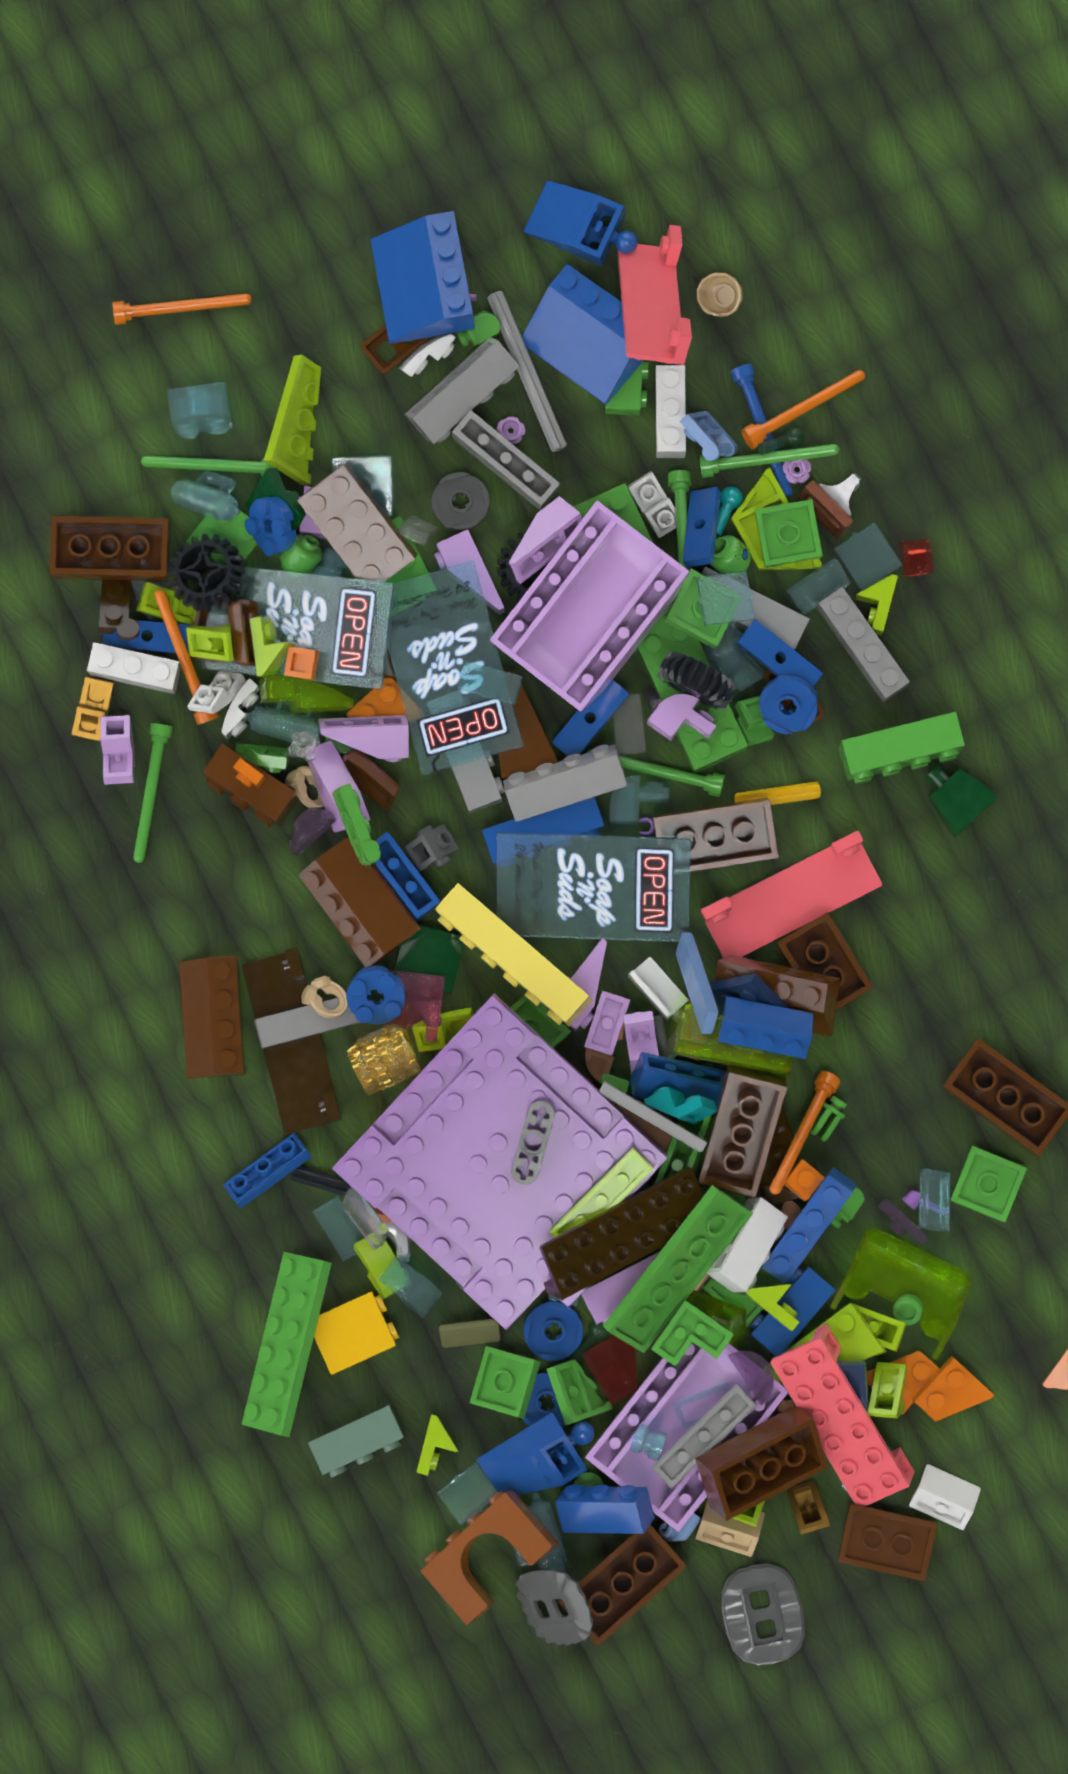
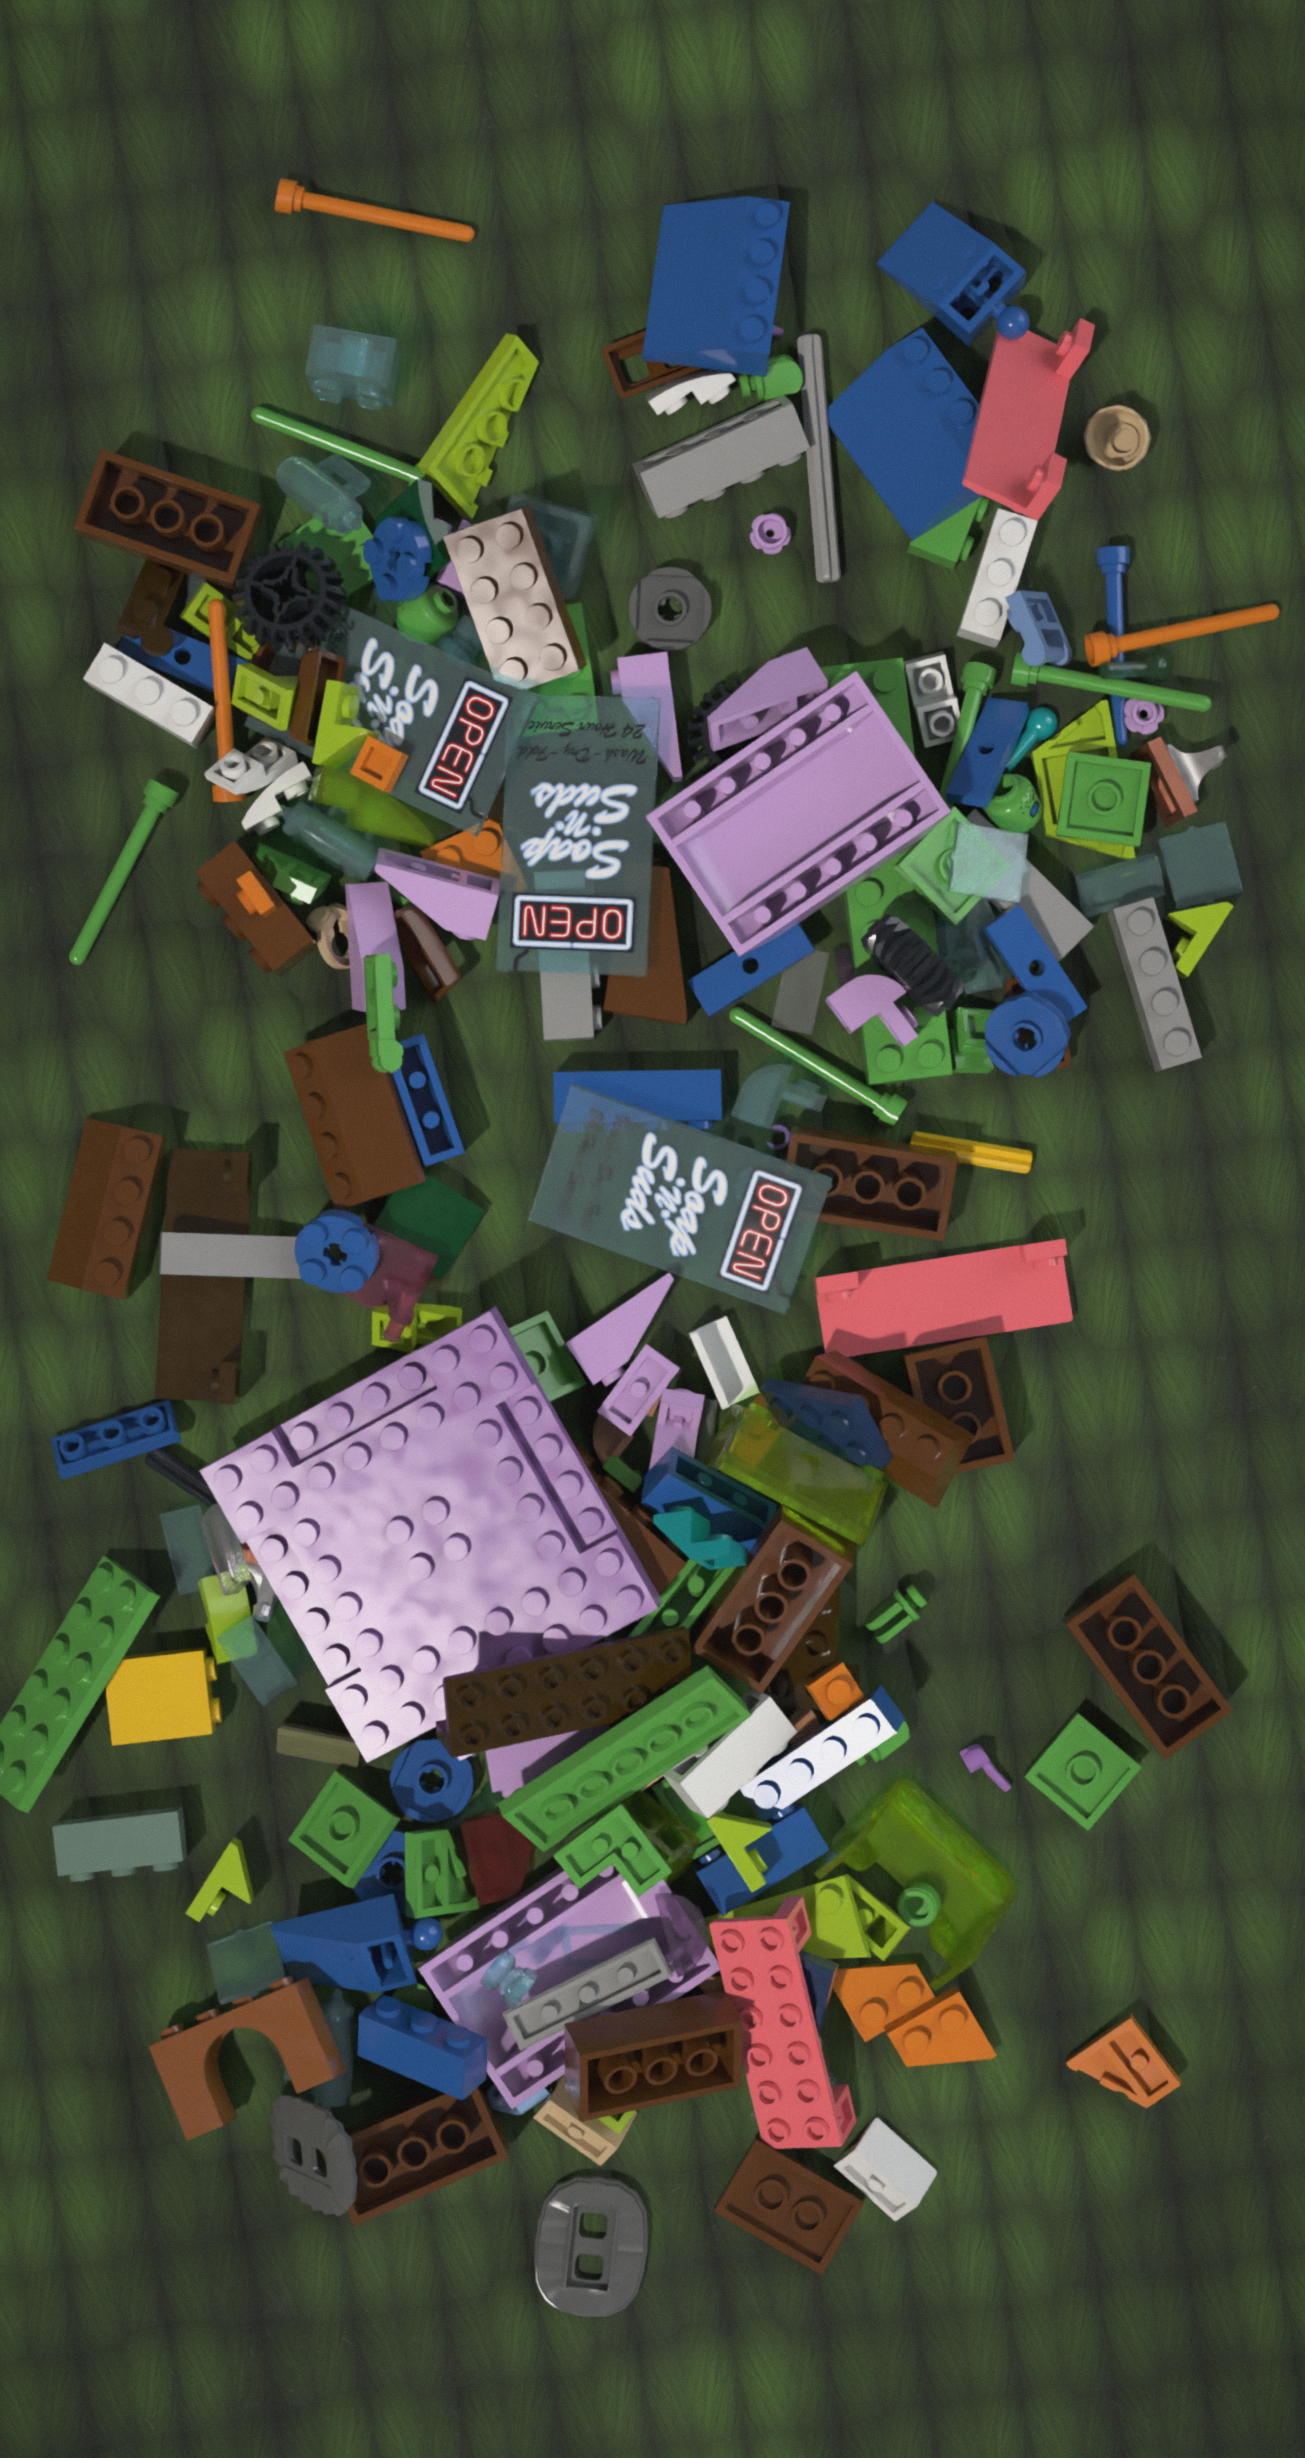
camera: 15 degrees right, 5 degrees up
slope [71,676,115,741] -> none
lavender brick [100,715,135,785] -> none
clear plate [287,731,320,761] -> none
clear purple tile [289,808,337,856] -> none
tan piece [301,976,348,1019] -> none
clear yellow piece [347,1022,422,1095] -> none
clear tile [398,515,438,545] -> none
dark grey brick [405,824,459,871] -> none
light yellow brick [435,883,592,1027] -> none
light grey brick [452,410,560,511] -> none
clear light blue tile [458,661,523,705] -> none
light grey brick [503,744,627,822] -> none
beam [511,1099,555,1185] -> none
lime tile [549,1147,655,1237] -> none
light grey tile [599,1081,708,1152] -> none
medium blue tile [676,932,719,1034] -> none
blue brick [718,996,814,1059] -> none
orange piece [770,1071,840,1195] -> none
pearl gold slope [786,1480,830,1535] -> none
bright green brick [838,712,965,784] -> none
lime slope [868,1362,908,1419] -> none
clear purple plate [876,1199,929,1247] -> none
clear red slope [900,539,934,577] -> none
clear light blue tile [919,1169,950,1232] -> none
dark green torso [926,765,998,838] -> none

